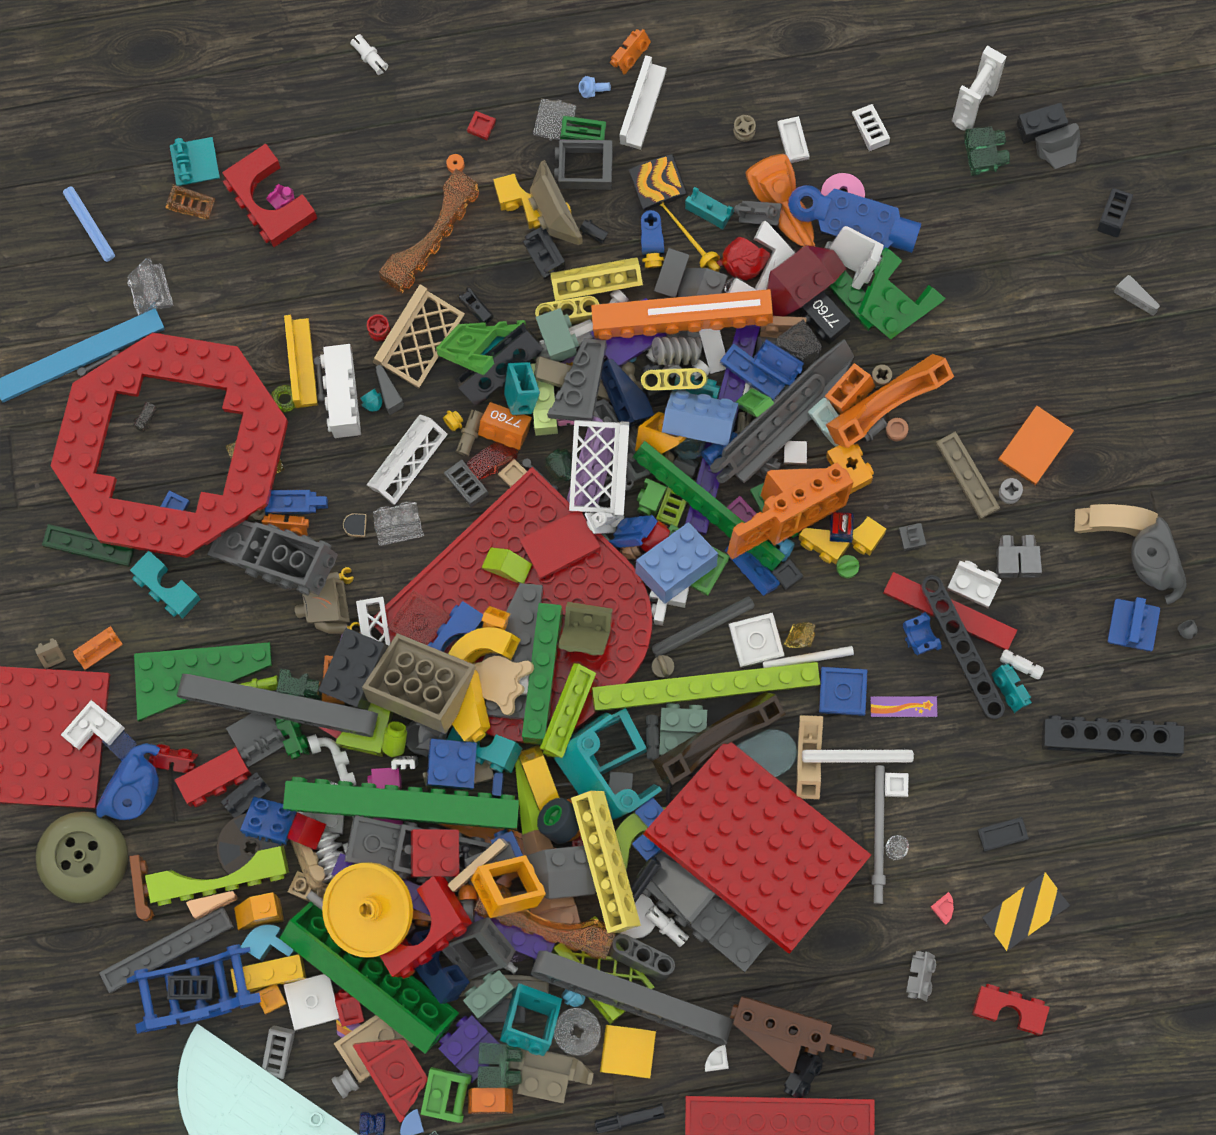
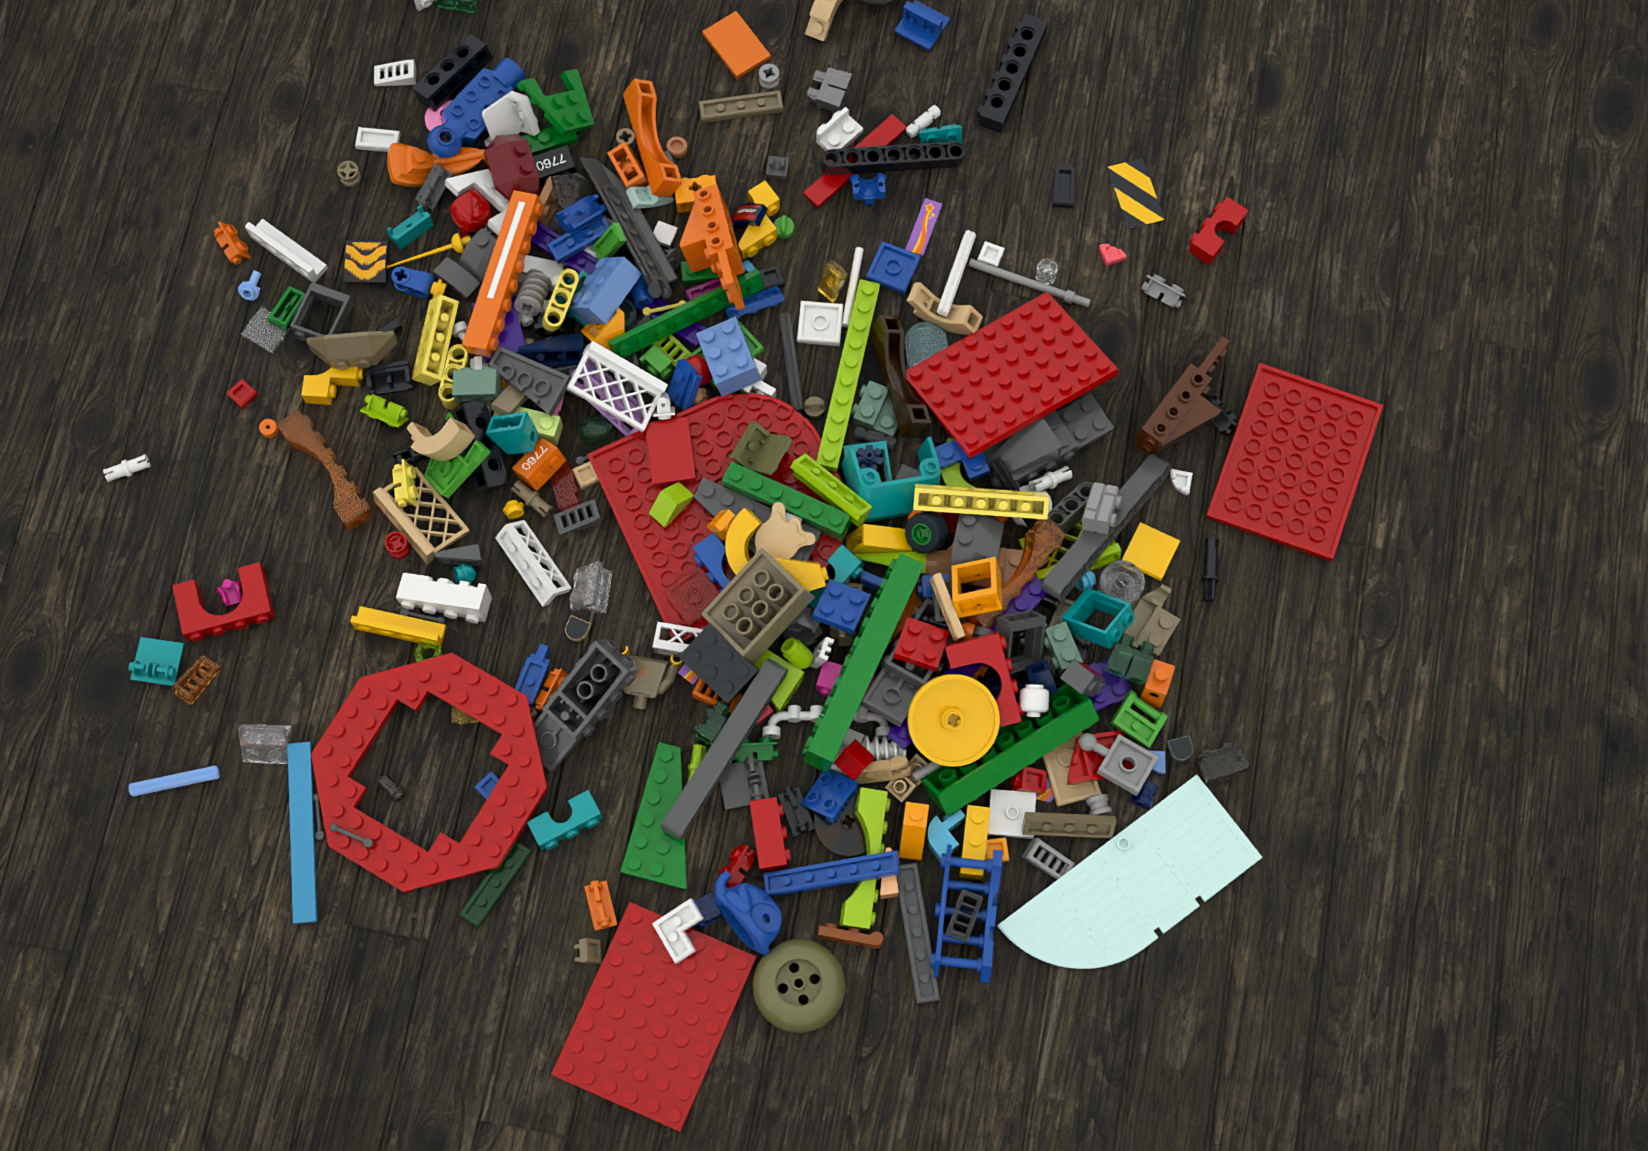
camera: 75 degrees left, 5 degrees down
none -> dark grey hinge [330,823,374,848]
none -> lime hinge [360,394,409,428]
none -> light yellow hinge [392,459,418,507]
none -> tan arch [407,417,475,461]
none -> black brick [412,34,493,112]
none -> light yellow hinge [643,300,686,316]
none -> blue tile [763,850,901,897]
none -> dark blue plant [857,445,883,471]
none -> white head [1019,684,1049,717]
none -> dark tan tile [1022,812,1116,838]
none -> dark grey brick [1060,660,1106,697]
none -> light grey plate [1079,733,1159,796]
none -> light grey brick [1082,482,1122,535]

